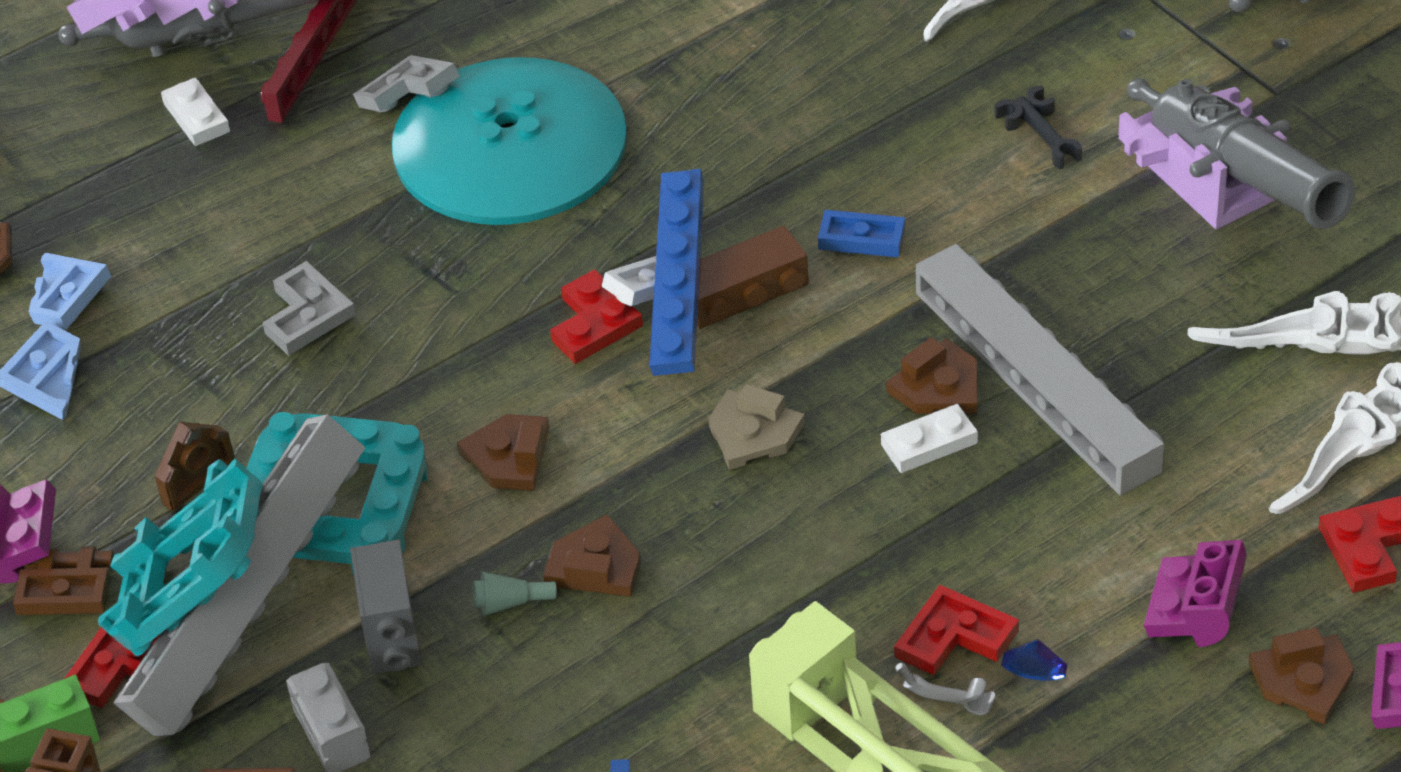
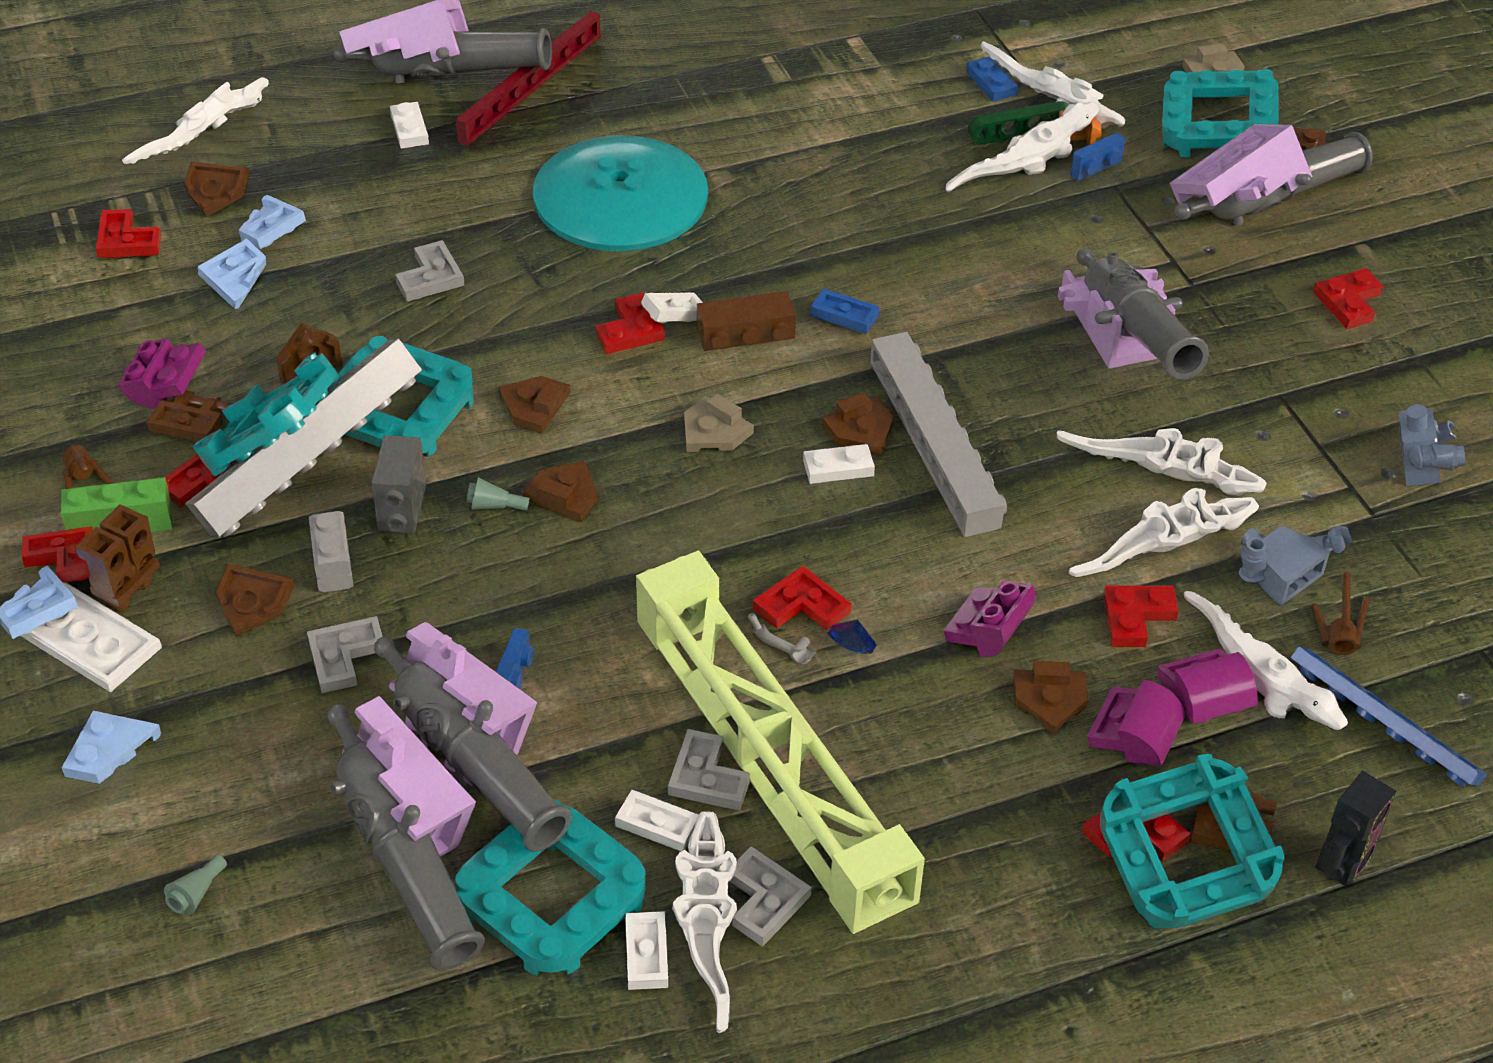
camera: 10 degrees right, 0 degrees up
light grey plate [353,55,460,112] -> none
blue plate [649,169,704,376] -> none
black bar [994,85,1082,169] -> none

